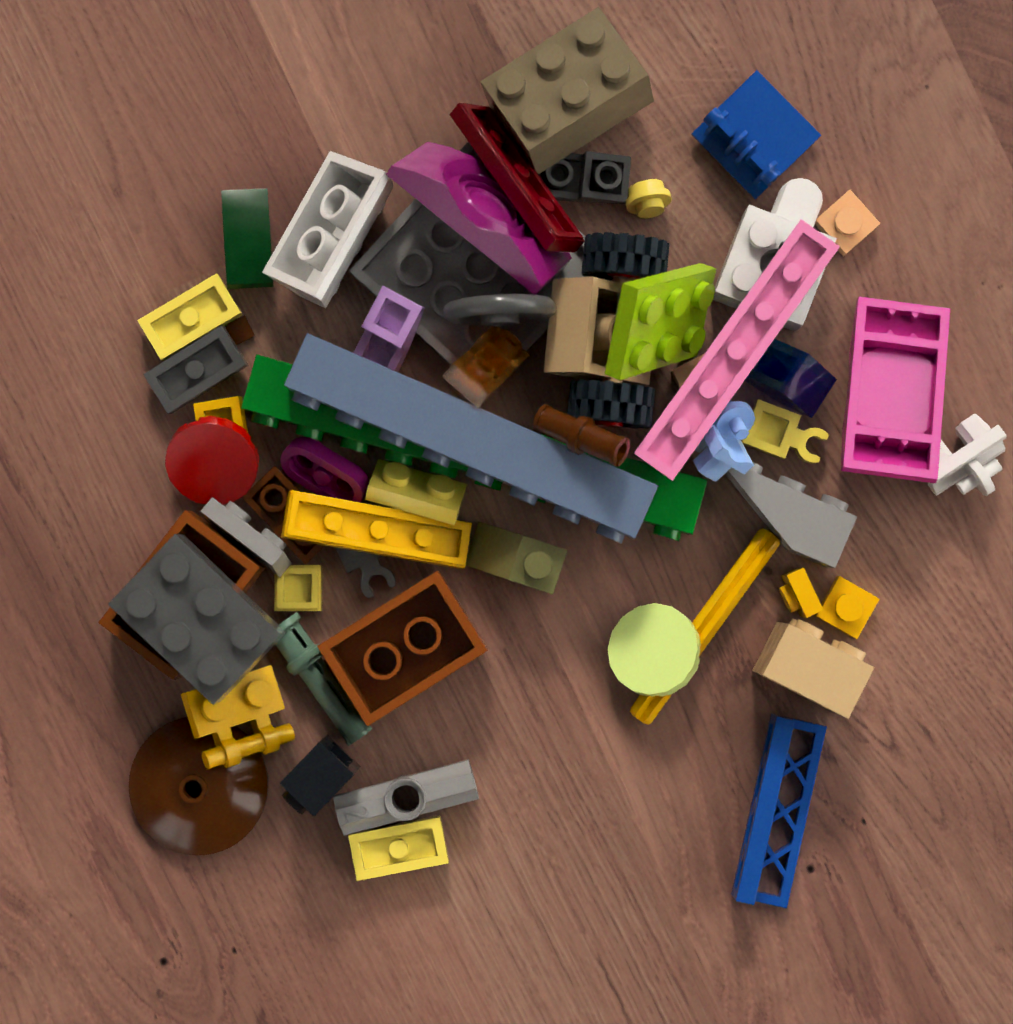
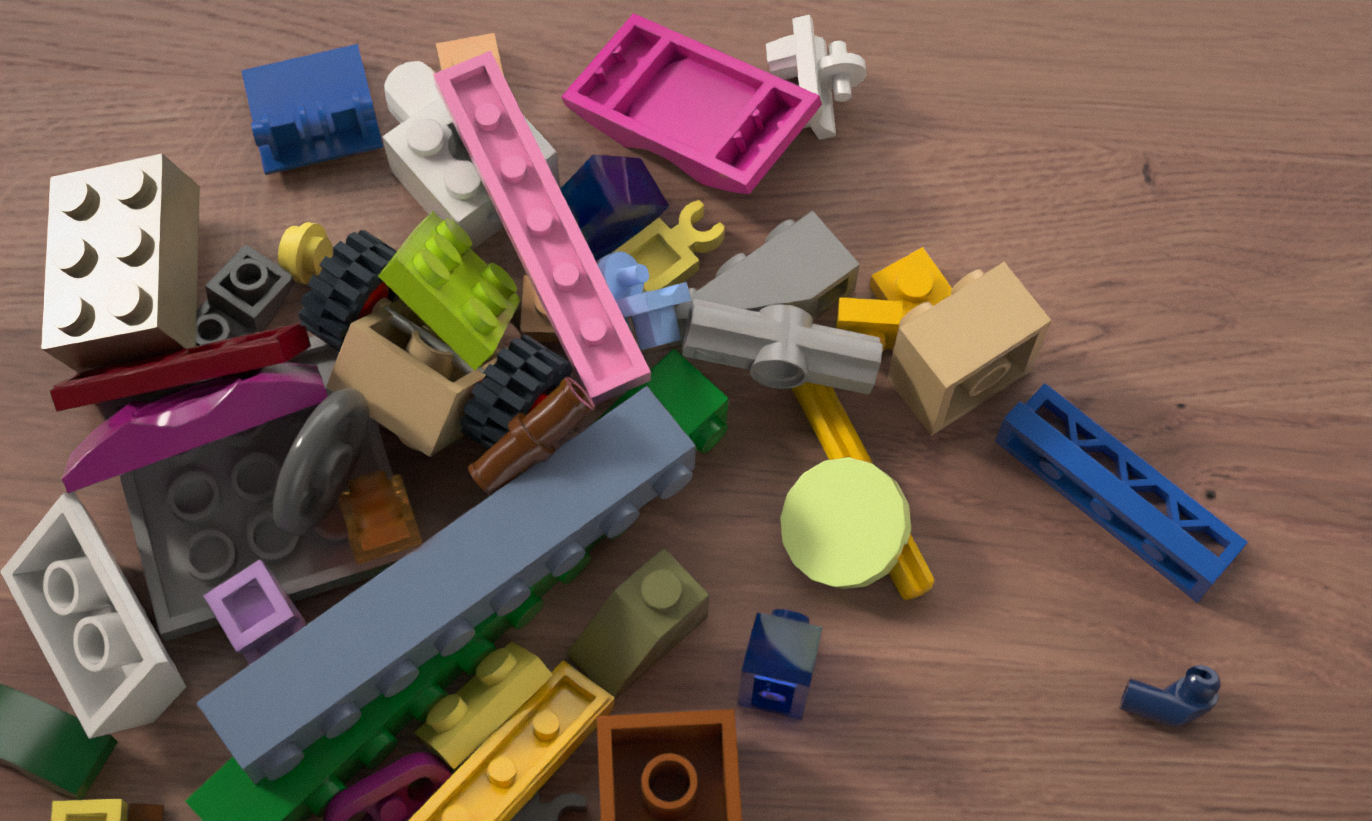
camera: 65 degrees left, 20 degrees down
none -> light grey piece [681,299,883,395]
none -> clear blue slope [737,609,823,720]
none -> dark blue arm [1119,665,1221,728]

